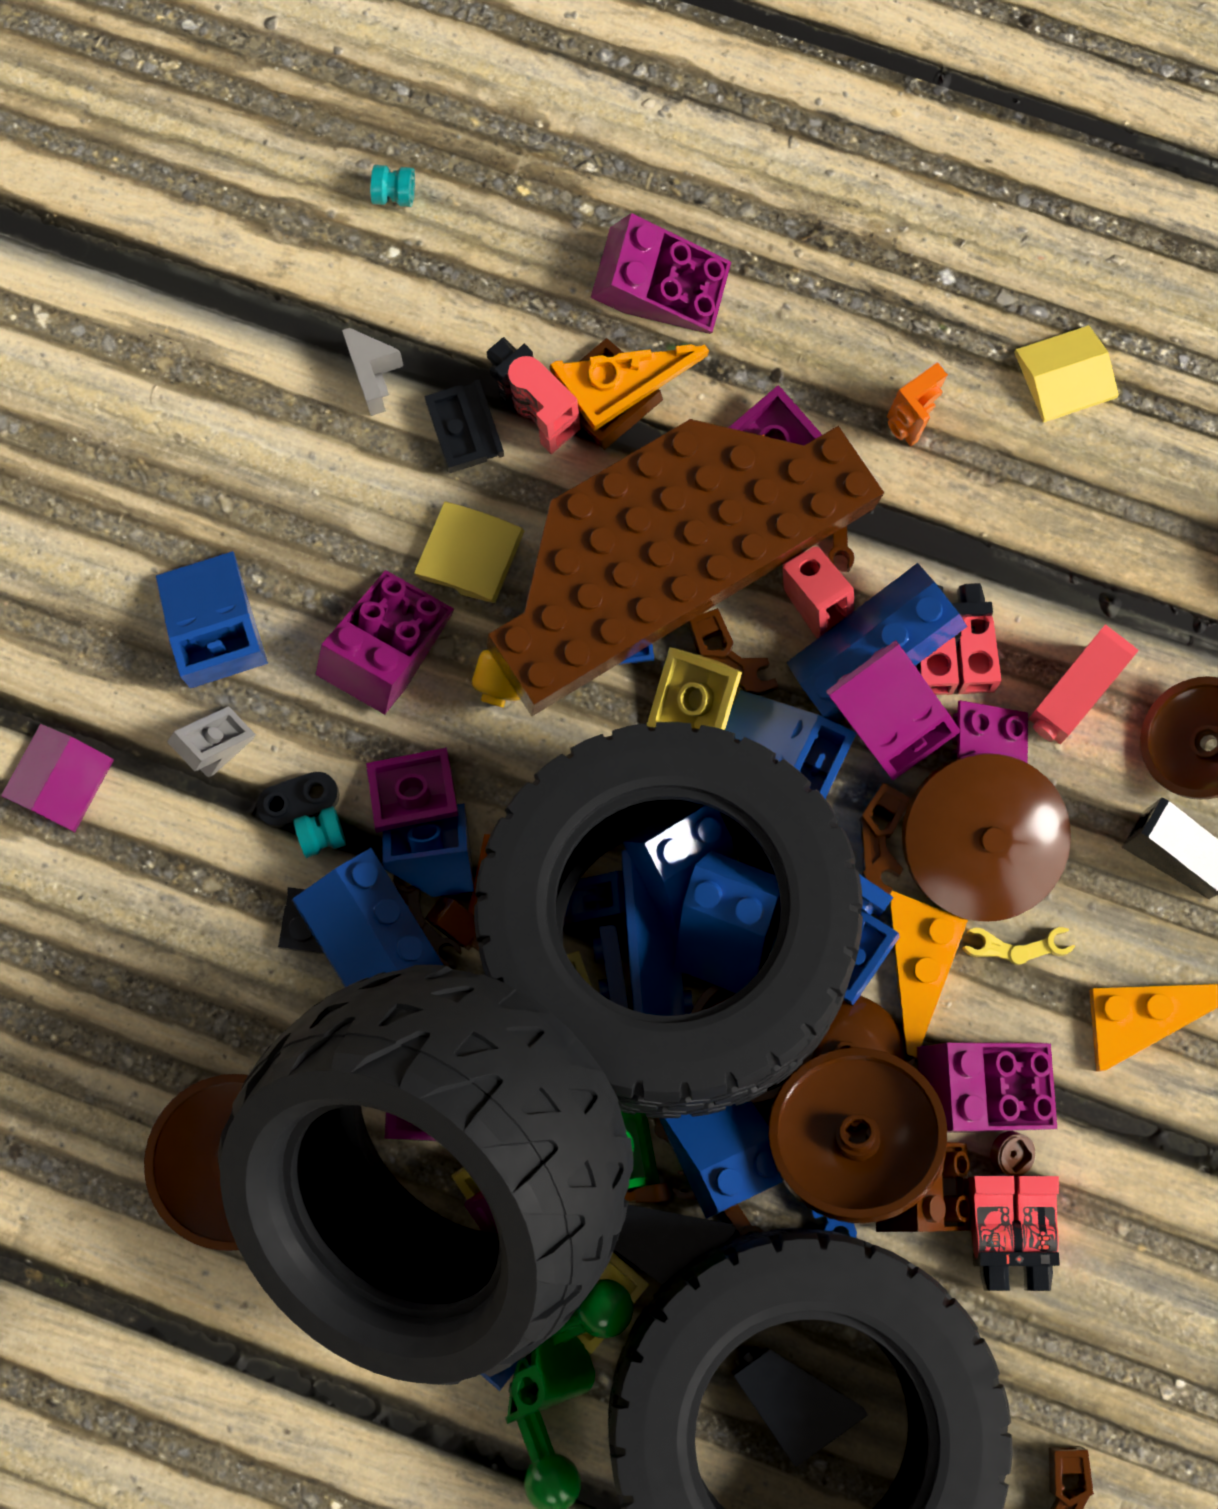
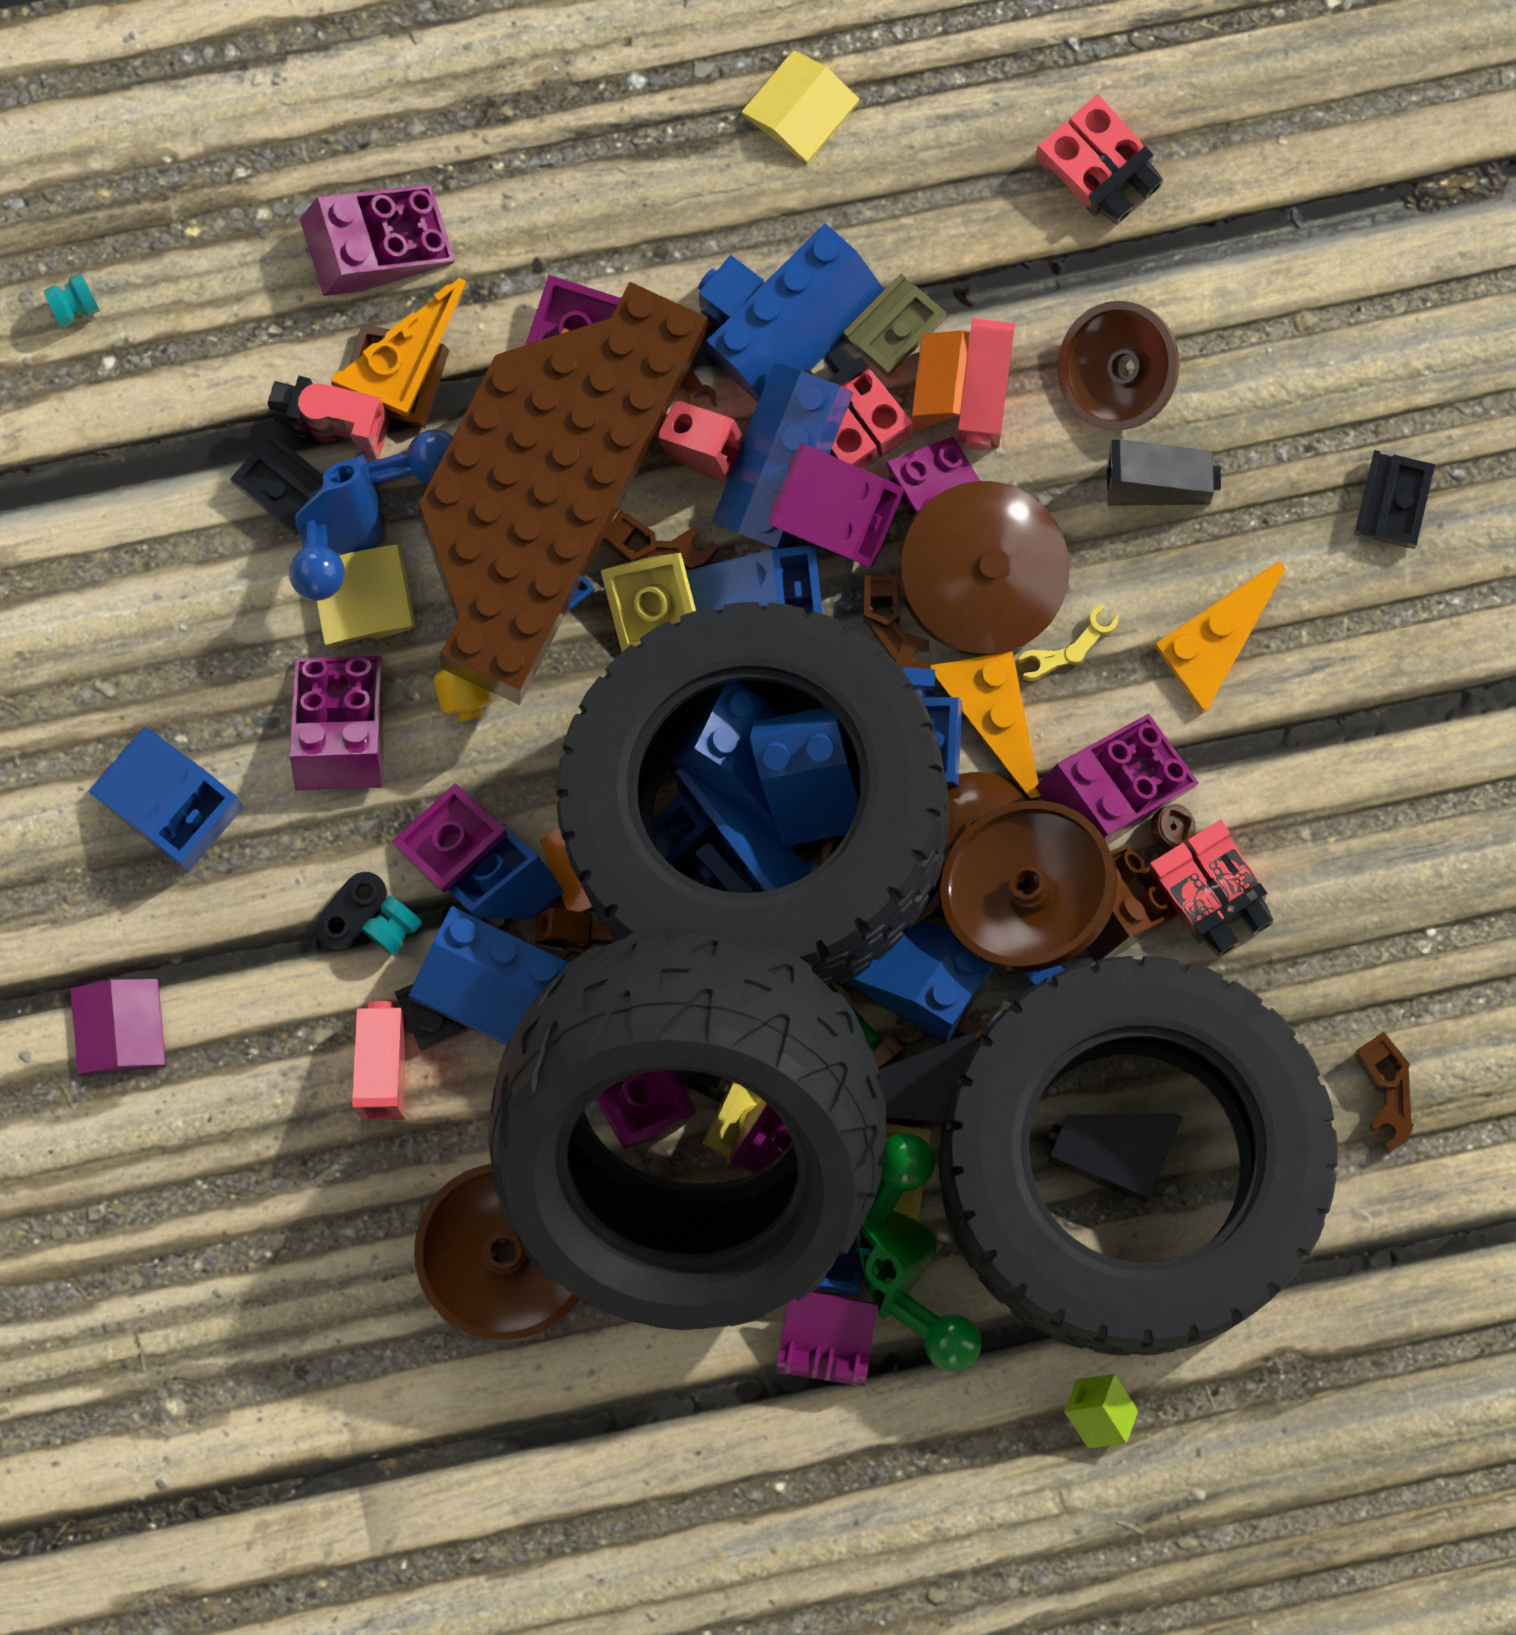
camera: 30 degrees left, 0 degrees up
light grey slope [167,706,256,777] -> none
light grey slope [342,328,403,416] -> none
orange bracket [887,362,948,446] -> none
none -> blue piece [289,430,453,601]
none -> coral slope [352,1001,405,1120]
none -> blue brick [698,254,764,327]
none -> blue slope [707,223,885,402]
none -> magenta hinge [776,1292,878,1387]
none -> olive plate [843,273,946,378]
none -> orange slope [911,330,970,432]

